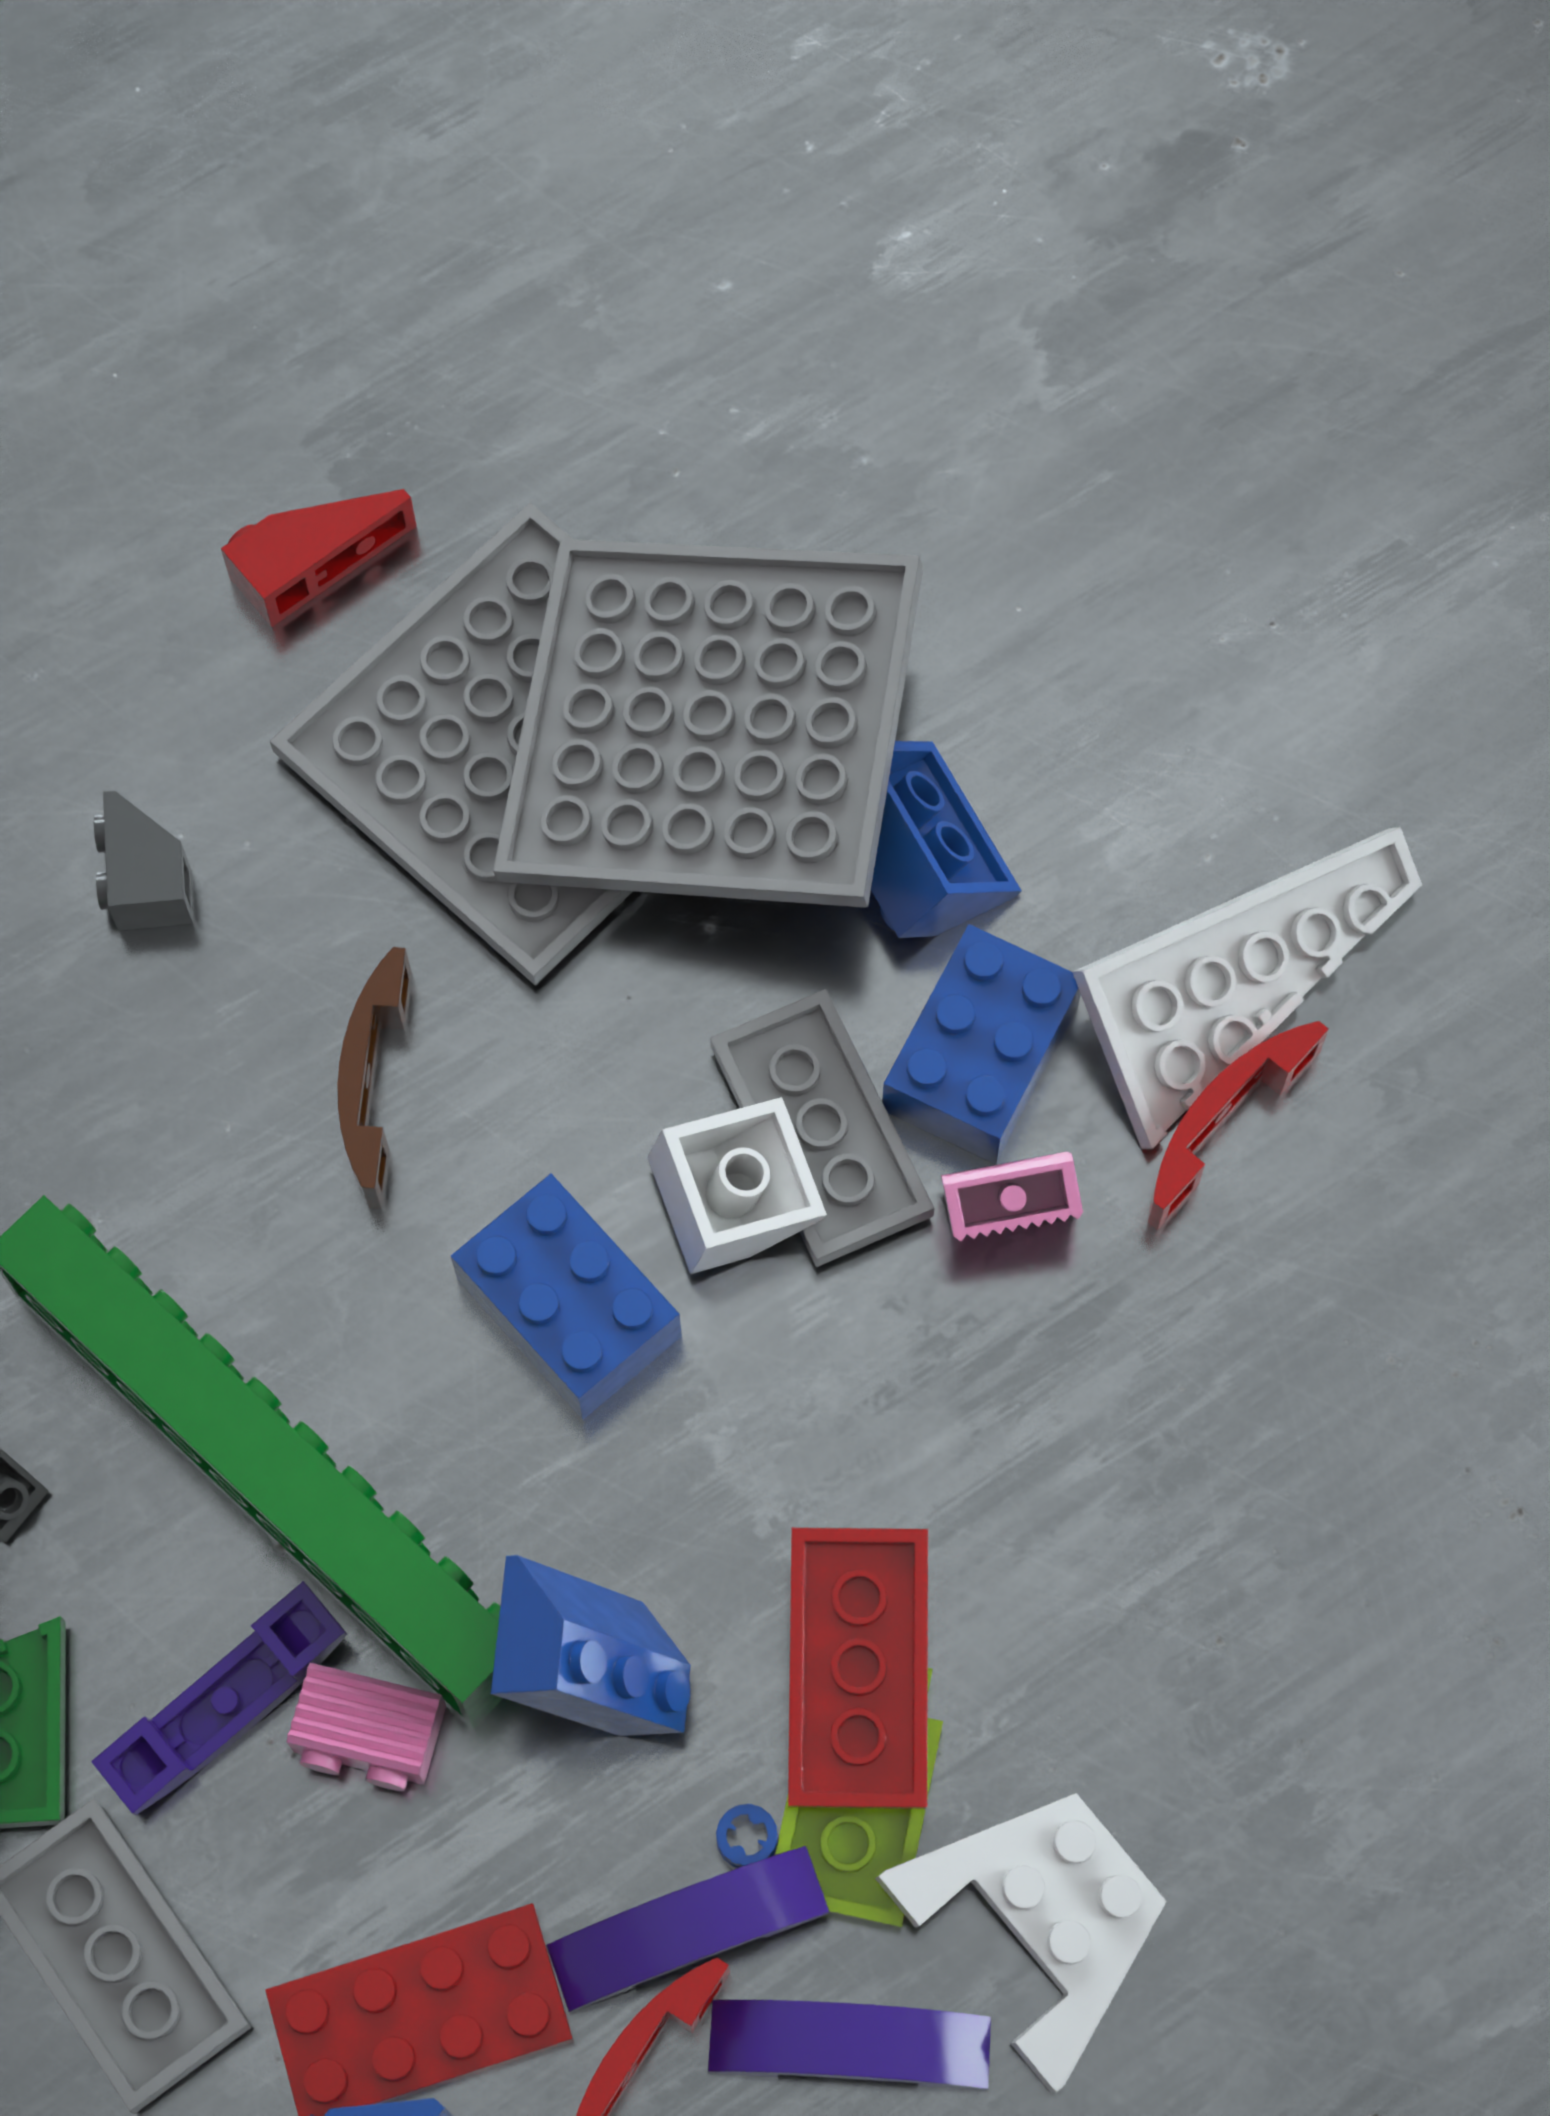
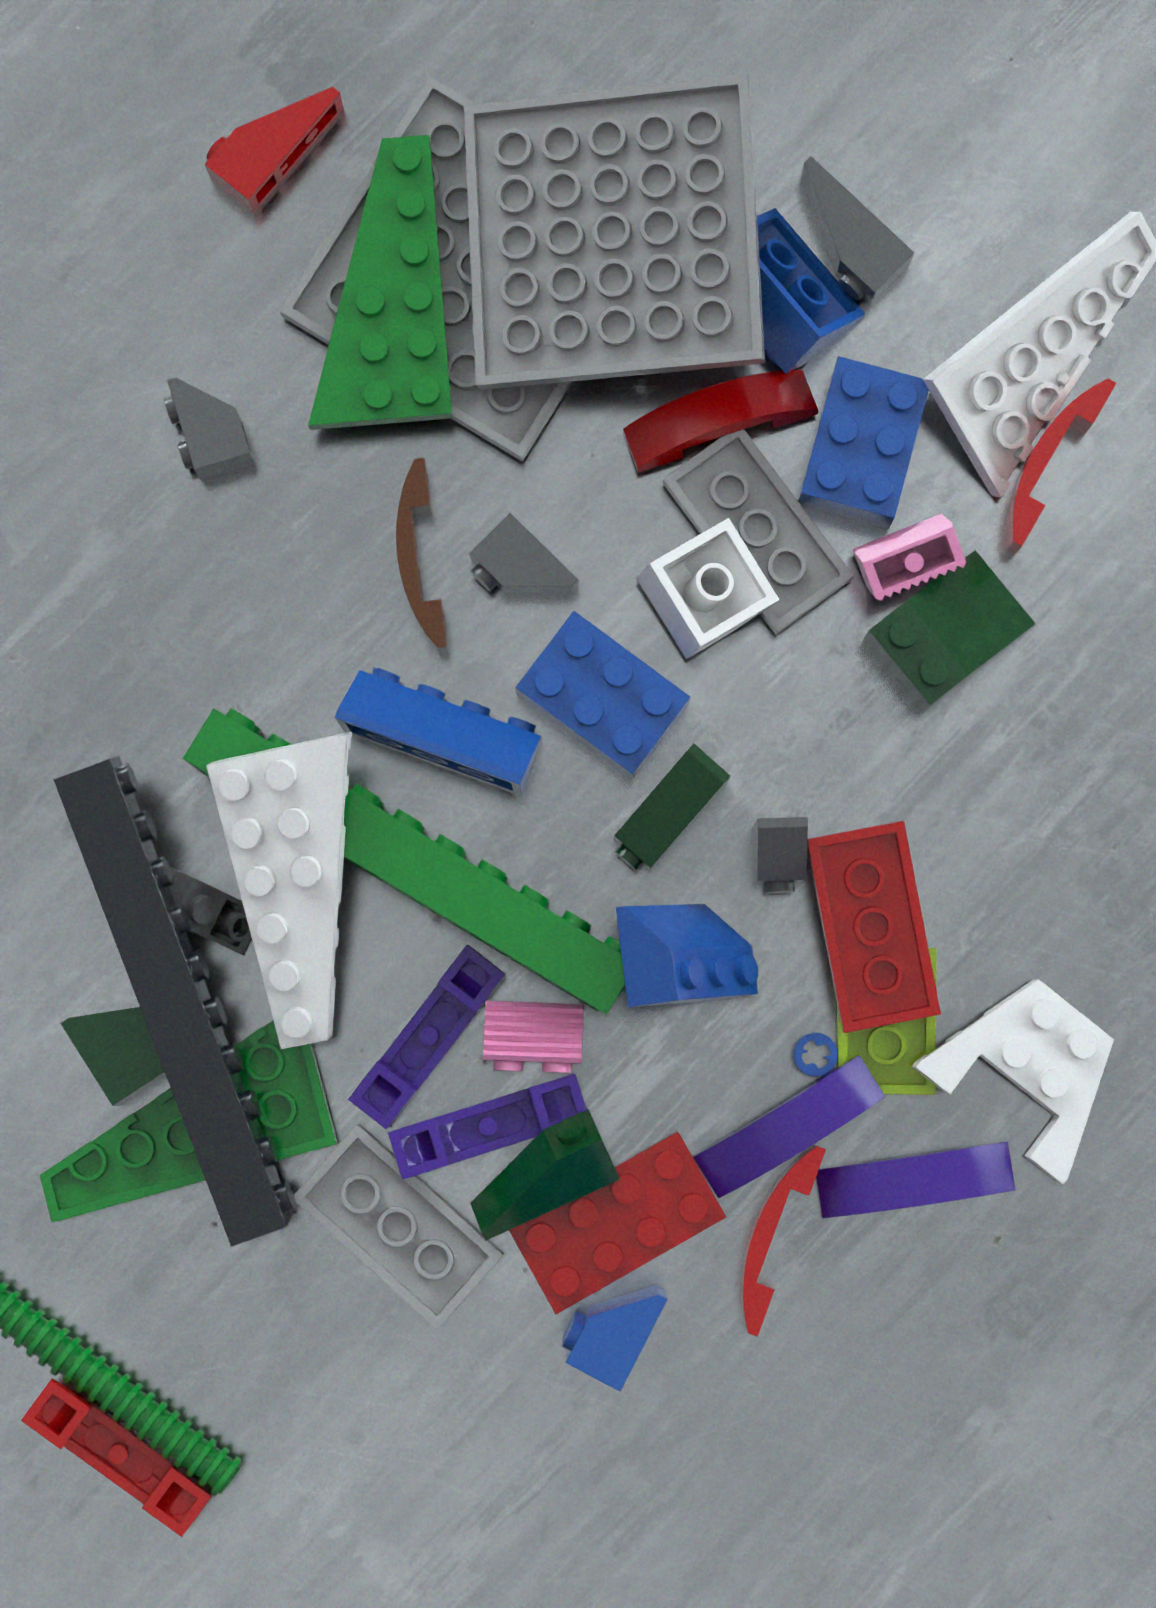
camera: 10 degrees left, 15 degrees up
none -> white wing [206,731,352,1049]
none -> green wing [308,135,453,430]
none -> blue slope [334,667,542,795]
none -> dark purple slope [388,1073,587,1180]
none -> dark grey slope [469,513,579,595]
none -> dark green slope [470,1109,620,1241]
none -> dark green slope [614,743,731,872]
none -> red slope [623,370,818,473]
none -> dark grey slope [752,817,808,893]
none -> dark grey slope [801,156,915,306]
none -> dark green slope [863,550,1036,713]

